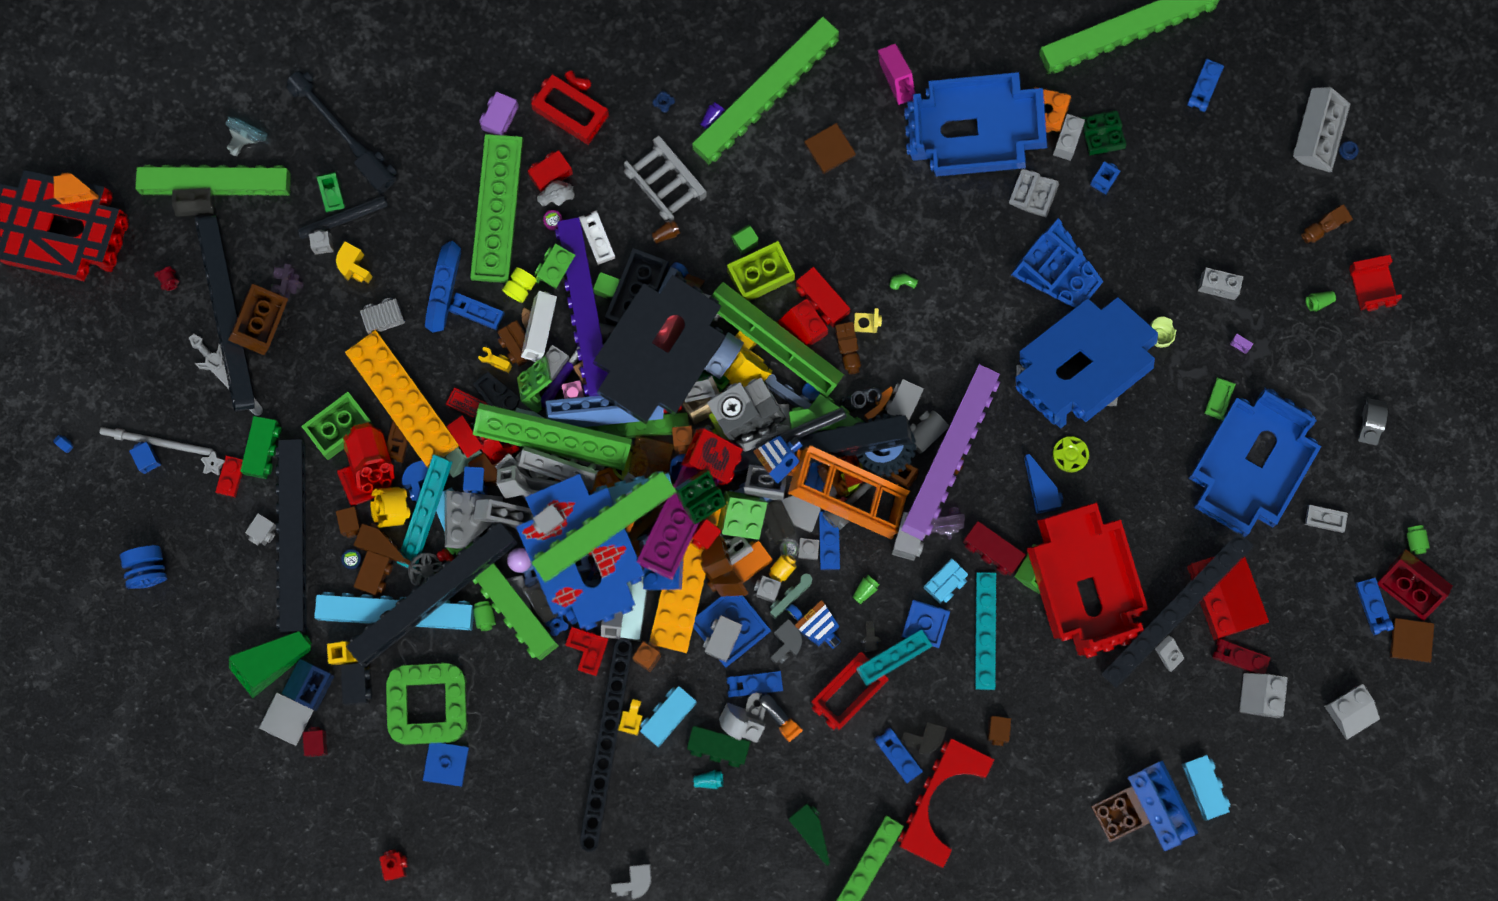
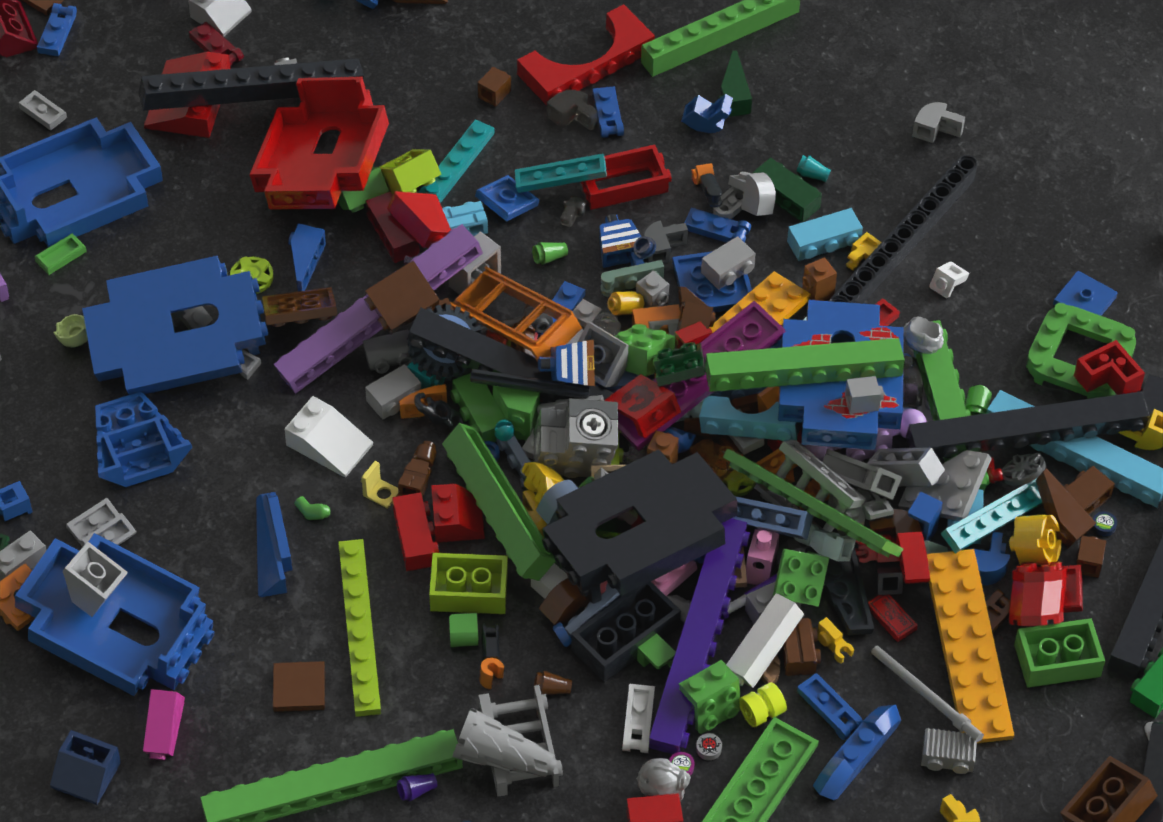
camera: 155 degrees left, 25 degrees down
none -> dark blue slope [50,730,121,805]
none -> light grey slope [63,542,128,617]
none -> blue wedge [256,492,292,597]
none -> reddish brown plate [262,287,337,327]
none -> white slope [285,396,373,478]
none -> lime plate [339,539,381,717]
none -> reddish brown brick [364,260,440,335]
none -> lime brick [380,149,441,194]
none -> red slope [387,191,451,248]
none -> light grey cone [452,708,557,777]
none -> piece [479,624,504,689]
none -> teal hinge [495,419,514,441]
none -> dark blue plate [634,236,656,259]
none -> blue brick [681,94,733,133]
none -> light grey tile [696,734,722,760]
none -> light grey bar [871,646,984,742]
none -> light grey hair [903,316,944,354]
none -> white bracket [930,262,969,298]
none -> red brick [1074,340,1145,395]

